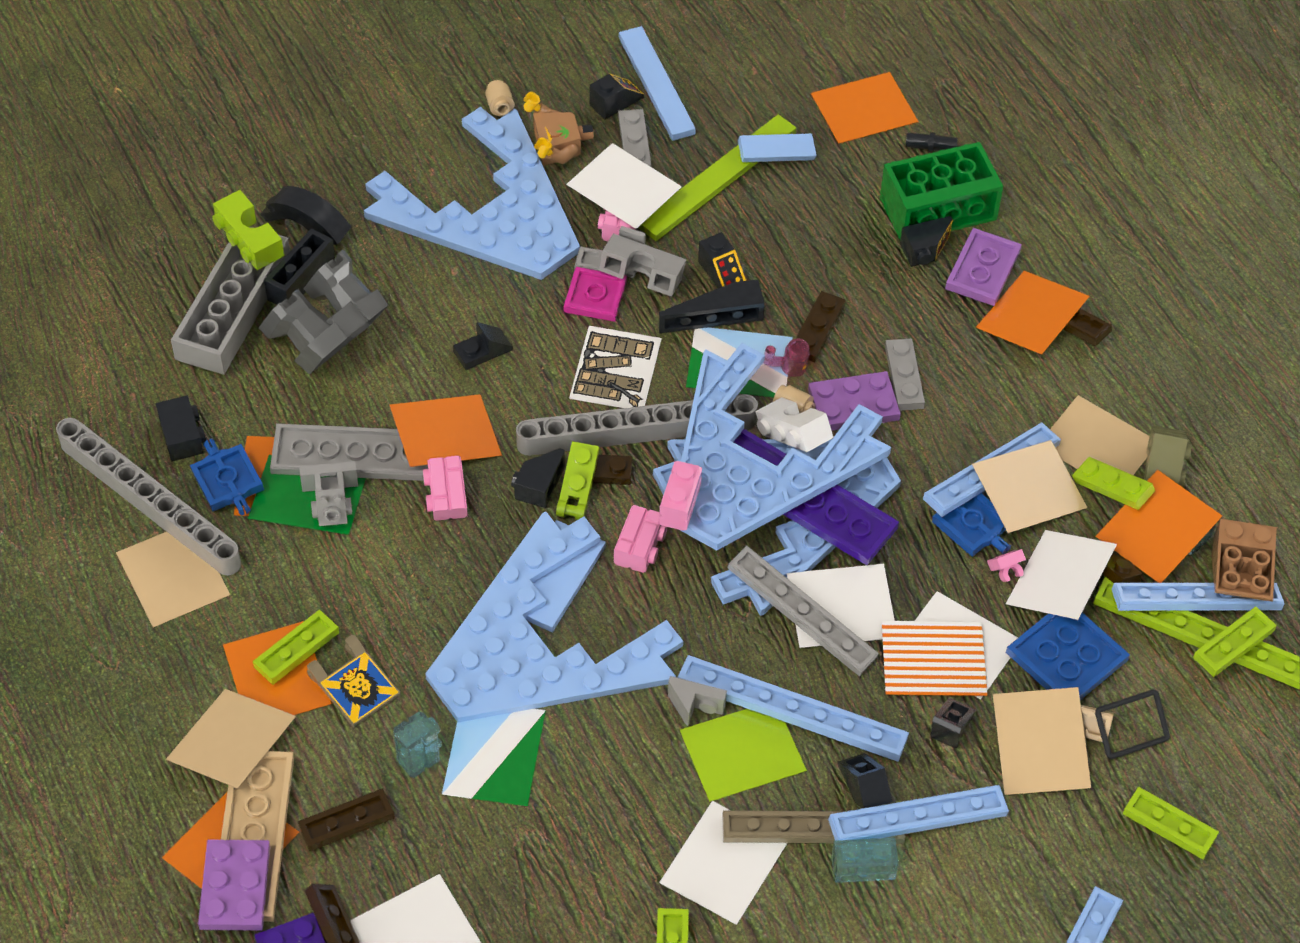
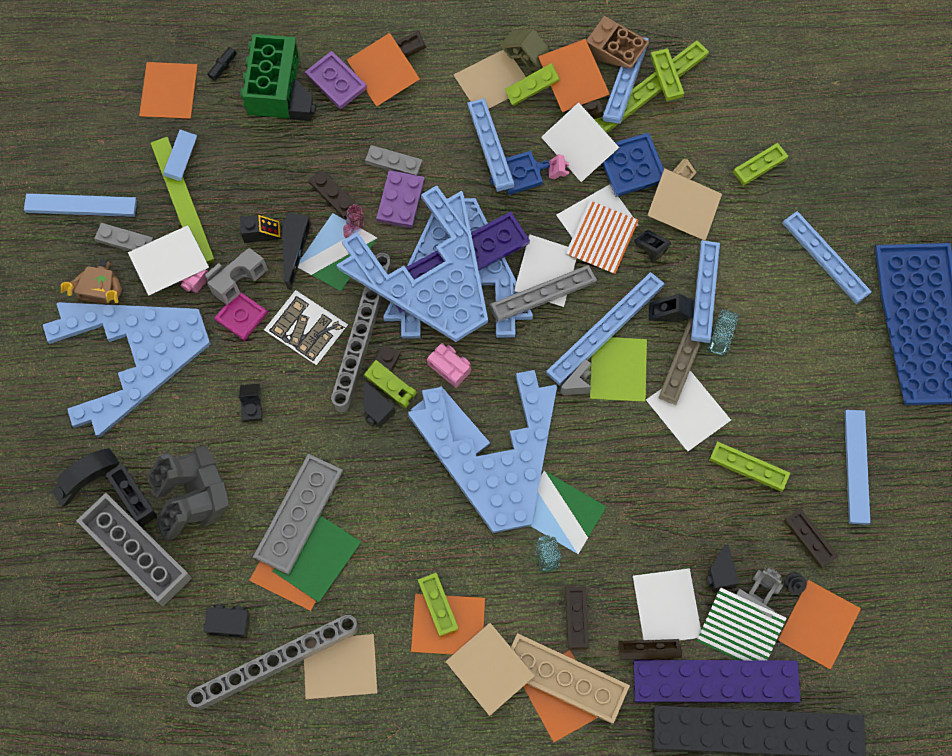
camera: 65 degrees left, 15 degrees up
blue plate [190,439,264,515] -> none
medium lavender plate [198,840,270,930] -> none
lime arch [212,190,284,270] -> none
light grey tile [299,461,358,526] -> none
flag [307,635,401,728] -> none
orange sticker [390,394,502,467] -> none
bright pink brick [423,456,467,521] -> none
tan brick [485,80,514,116] -> none
light grey tile [574,246,603,271] -> none
black slope [590,74,644,120] -> none
bright pink brick [659,461,702,531] -> none
white arch [755,397,834,452] -> none
tan brick [773,385,815,413] -> none
tan sticker [972,440,1087,533] -> none
black piece [1095,689,1170,759] -> none

